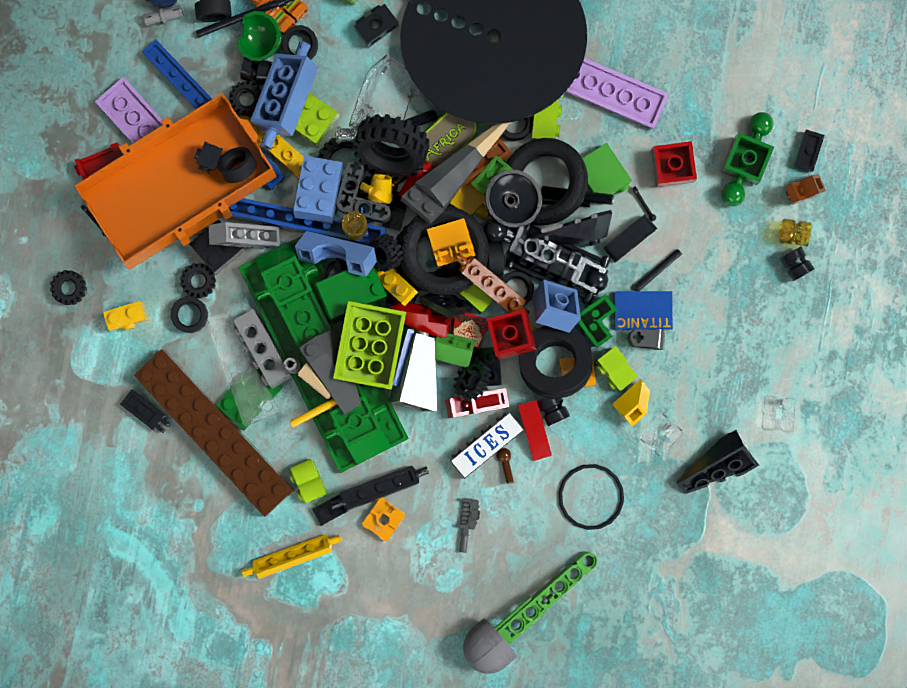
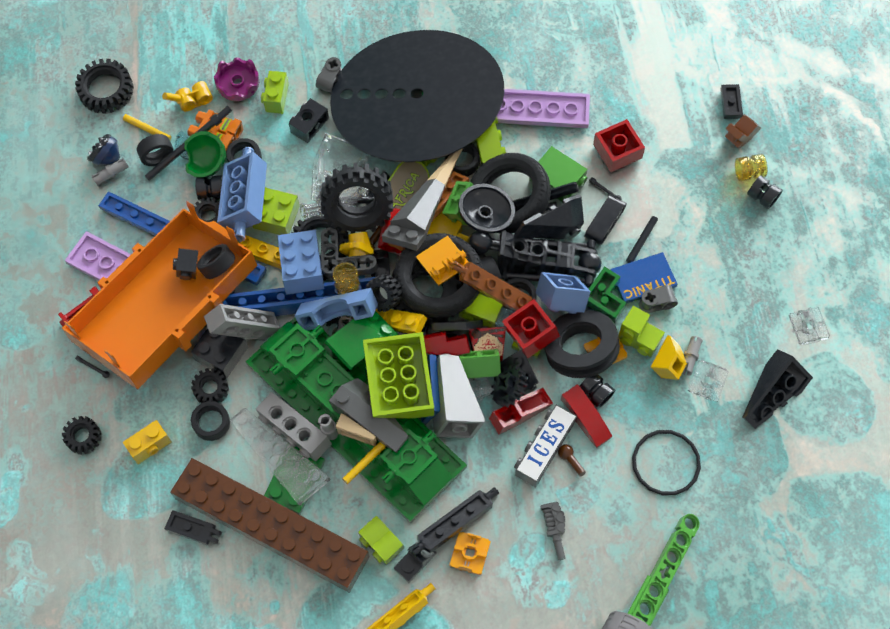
camera: 20 degrees left, 20 degrees down
green brick [721,112,774,207] -> none
none -> light grey pin [682,336,703,376]

